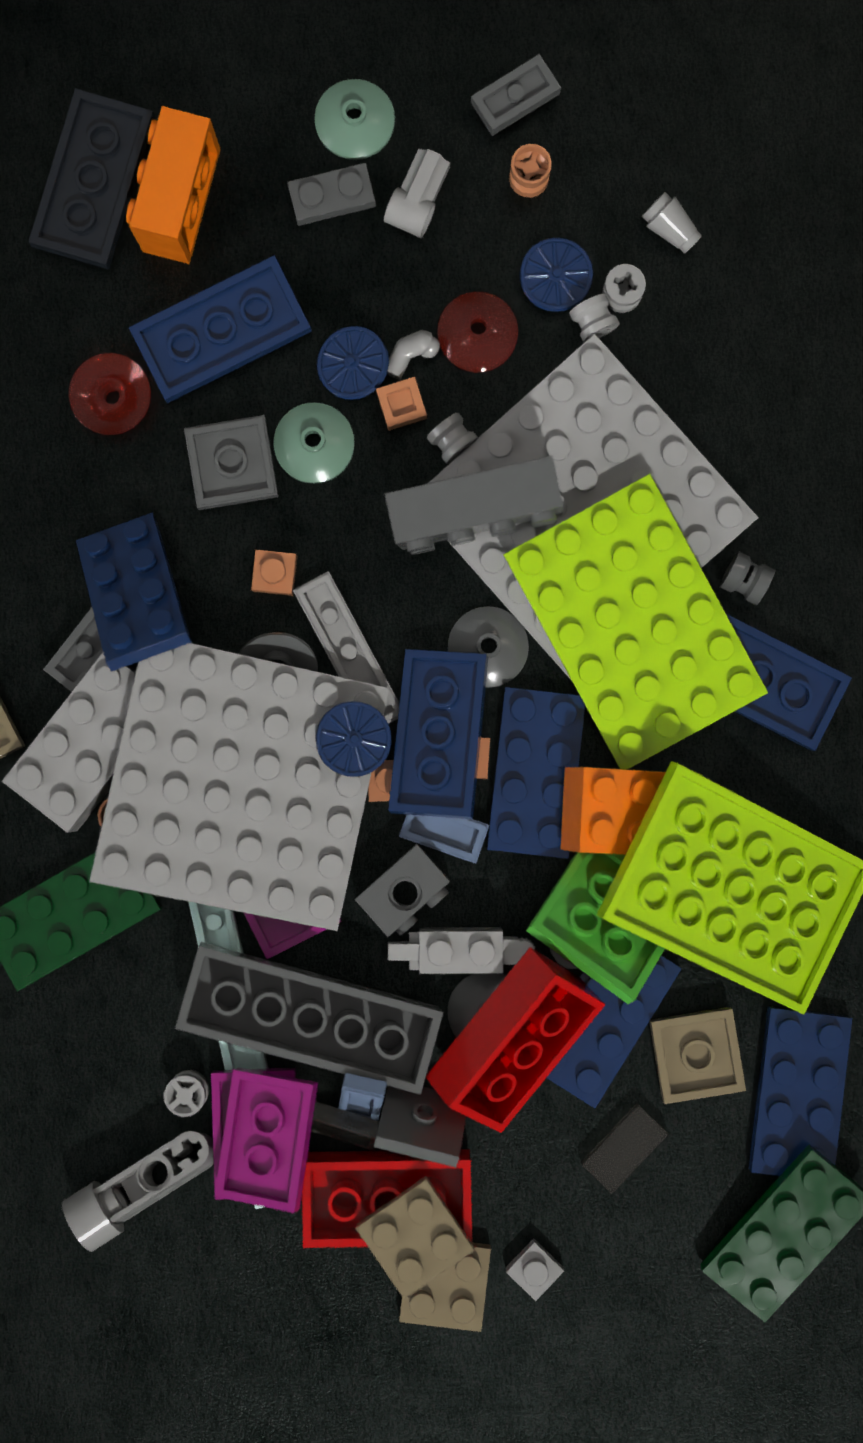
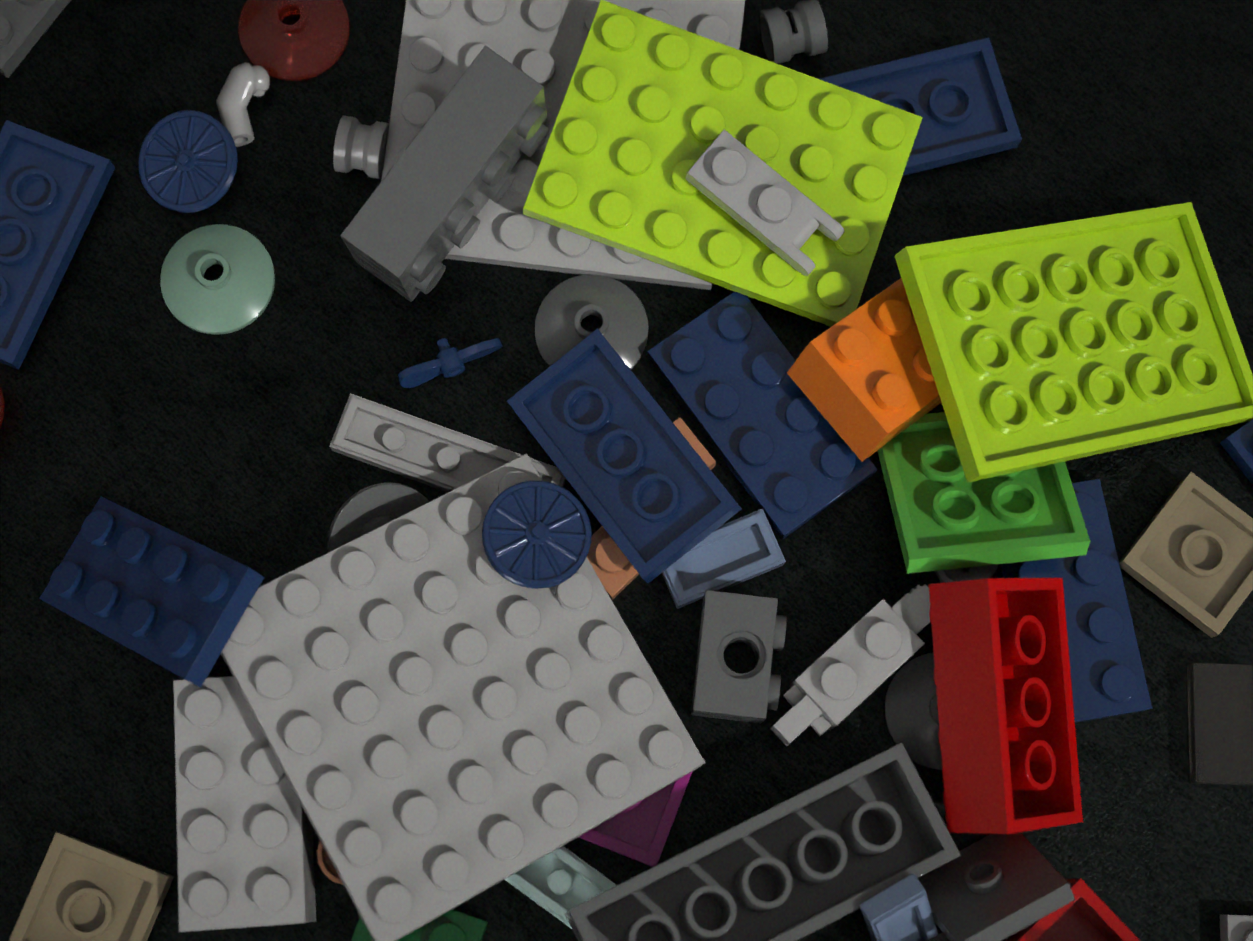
camera: 45 degrees left, 10 degrees down
dark grey plate [43,607,103,692] -> none
dark grey plate [184,415,279,510] -> none
nougat plate [251,550,297,596] -> none
nougat plate [376,377,427,431] -> none
none -> dark blue piece [398,338,503,388]
none -> light grey hinge [685,129,845,276]

